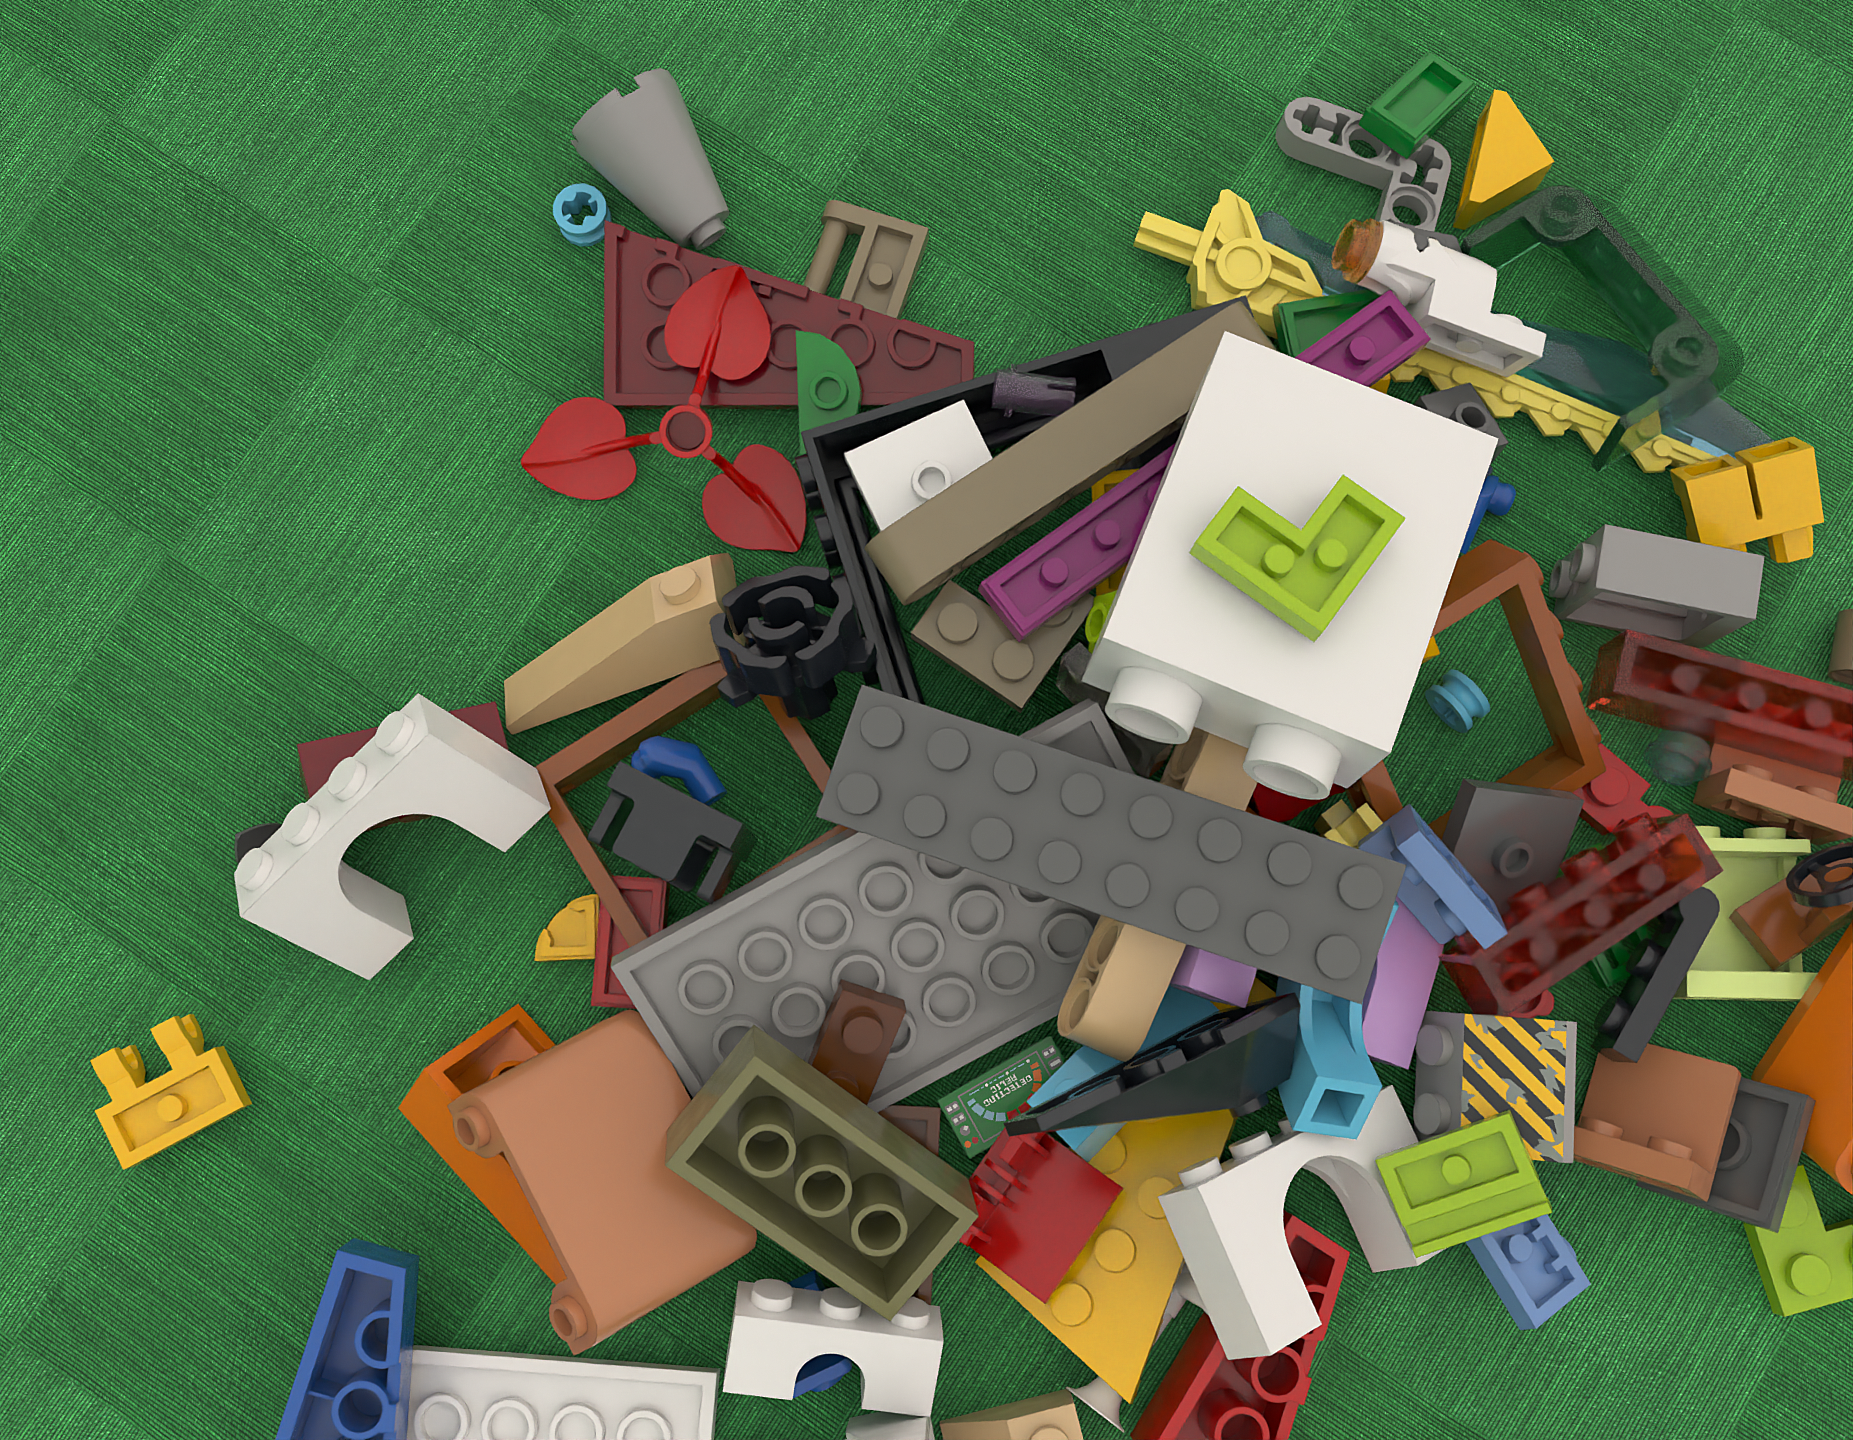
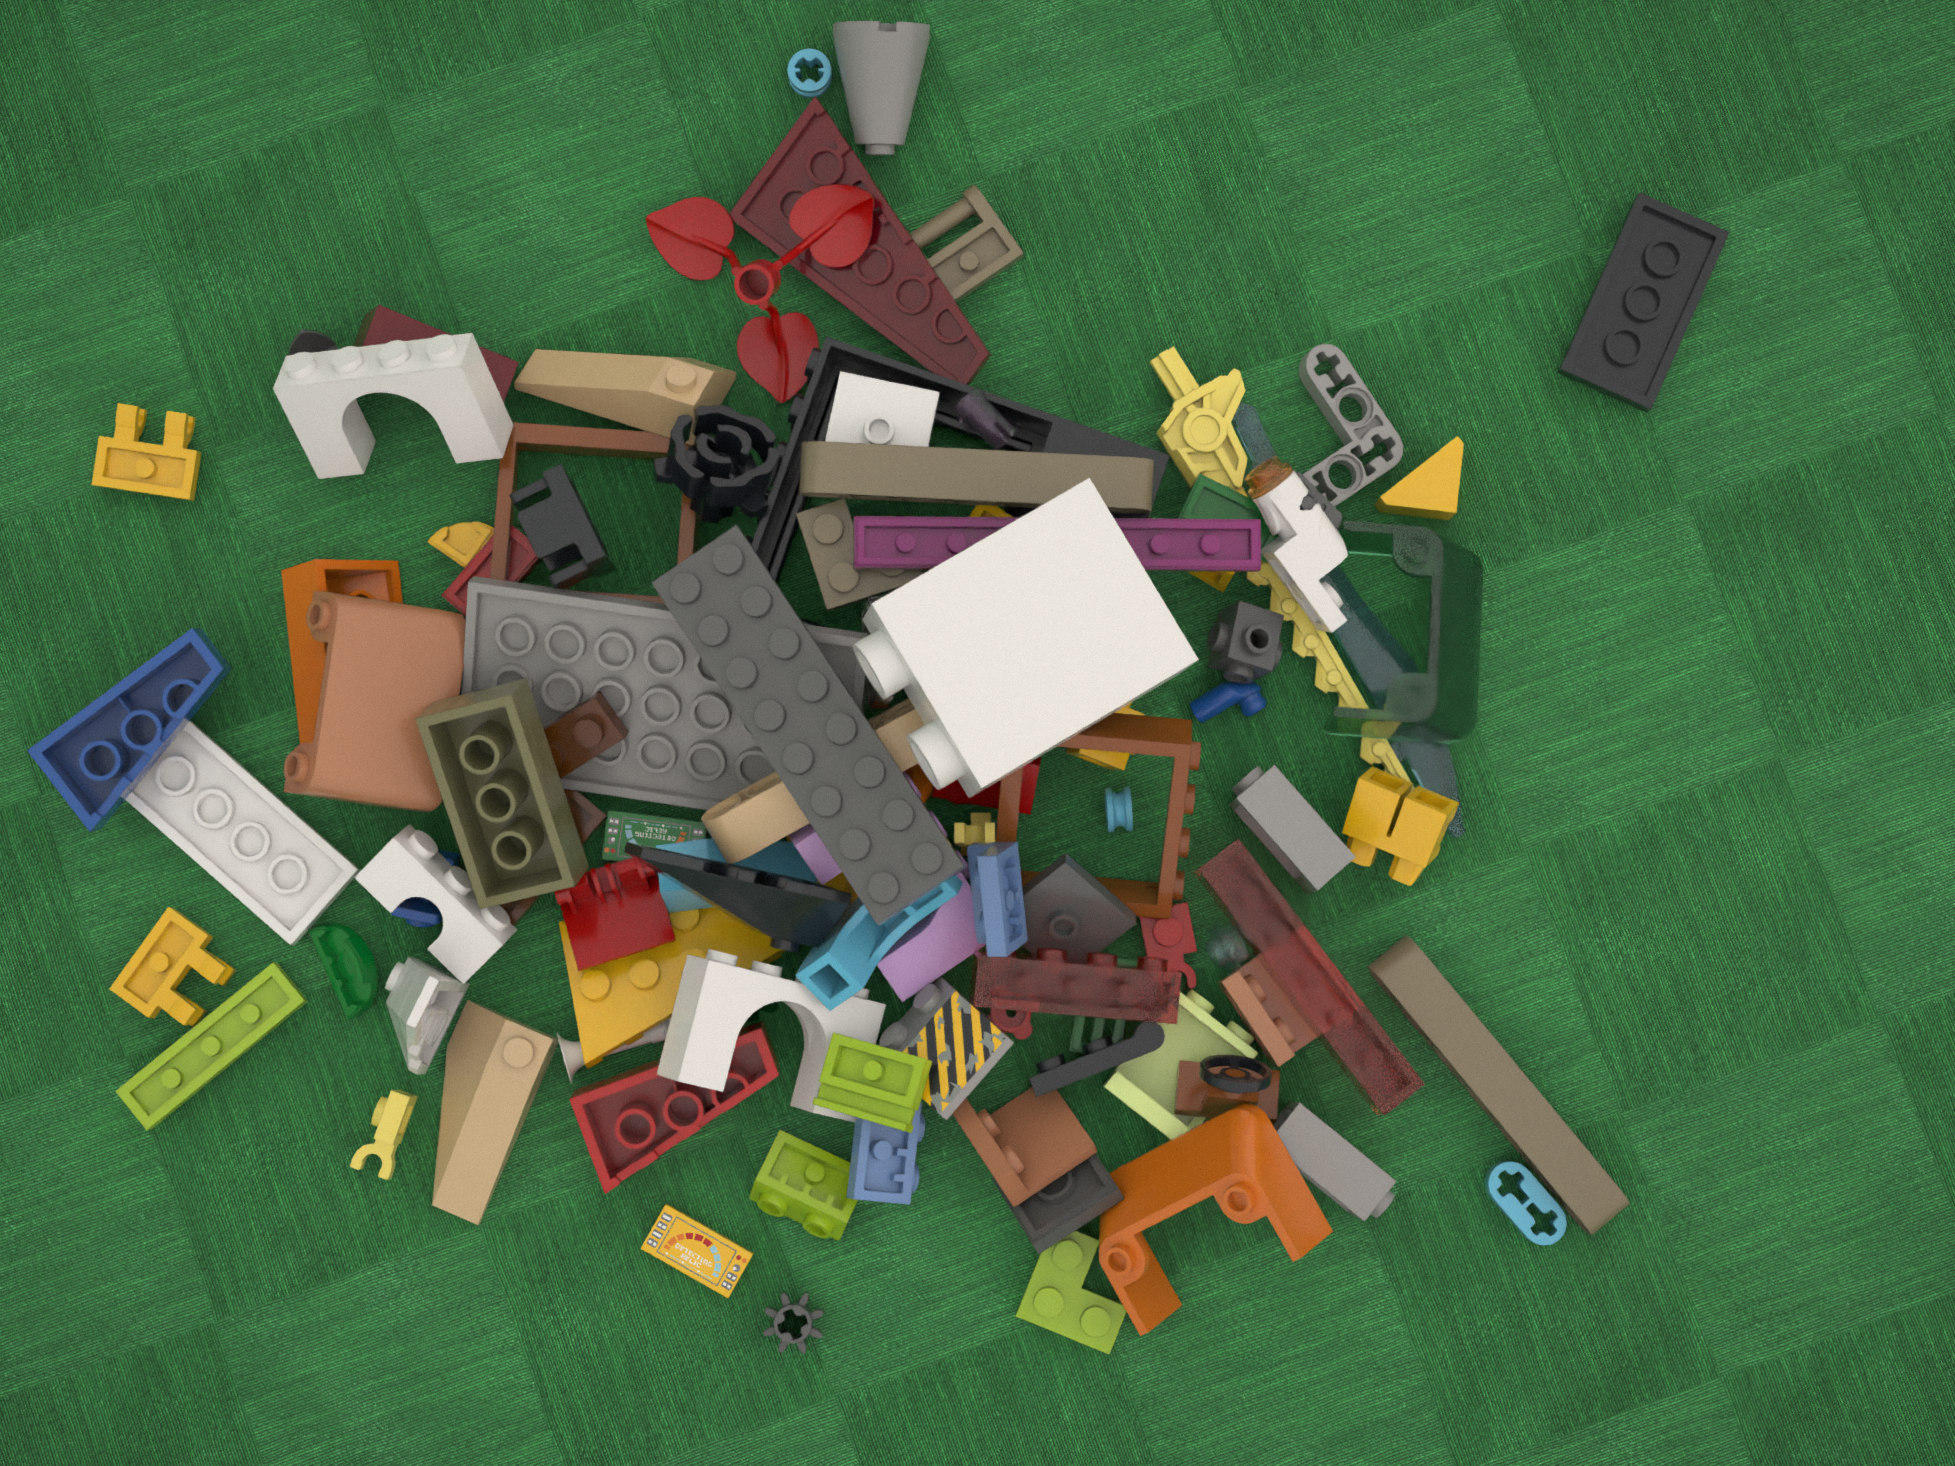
camera: 30 degrees right, 5 degrees up
blue arm [631,736,727,806] -> none
green plate [796,330,863,455] -> none
lime plate [1189,474,1406,642] -> none
green tile [1358,51,1477,159] -> none
none -> lime bracket [749,1130,858,1240]

